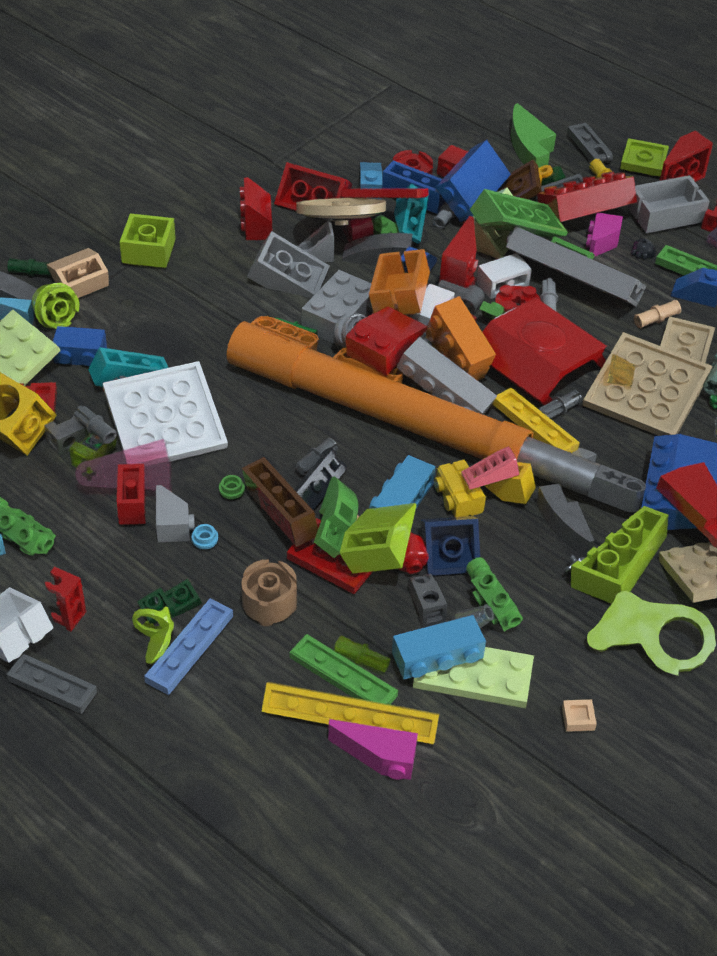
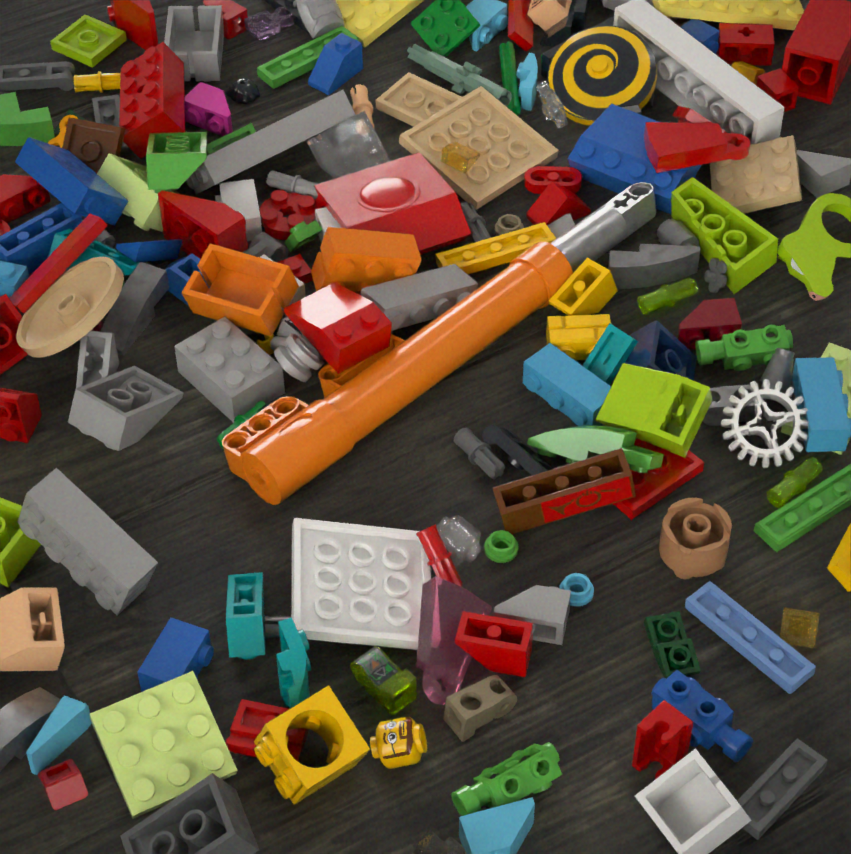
camera: 70 degrees left, 0 degrees up
lime cone [32,283,80,329] -> none
flat silver leg [44,415,90,456] -> none
dark grey axle [74,406,117,444] -> none
lime piece [132,607,174,664] -> none
coral slope [461,447,519,490] -> none
none -> light grey brick [18,468,158,616]
none -> blue slope [115,239,182,262]
none -> teal slope [276,617,311,709]
none -> clear slope [307,111,390,178]
none -> yellow head [370,717,427,769]
none -> red axle [416,524,462,593]
none -> clear head [437,515,483,566]
none -> dark tan leg [443,675,517,742]
none -> dark tan plate [495,214,524,236]
none -> red plate [524,166,582,194]
none -> red slope [526,181,591,225]
none -> teal plate [582,323,638,385]
none -> clear neon green axle [637,278,698,315]
none -> blue brick [651,670,753,762]
none -> flat silver brick [657,219,699,246]
none -> dark red slope [677,298,742,349]
none -> white gear [721,379,808,468]
none -> clear yellow slope [780,607,820,648]

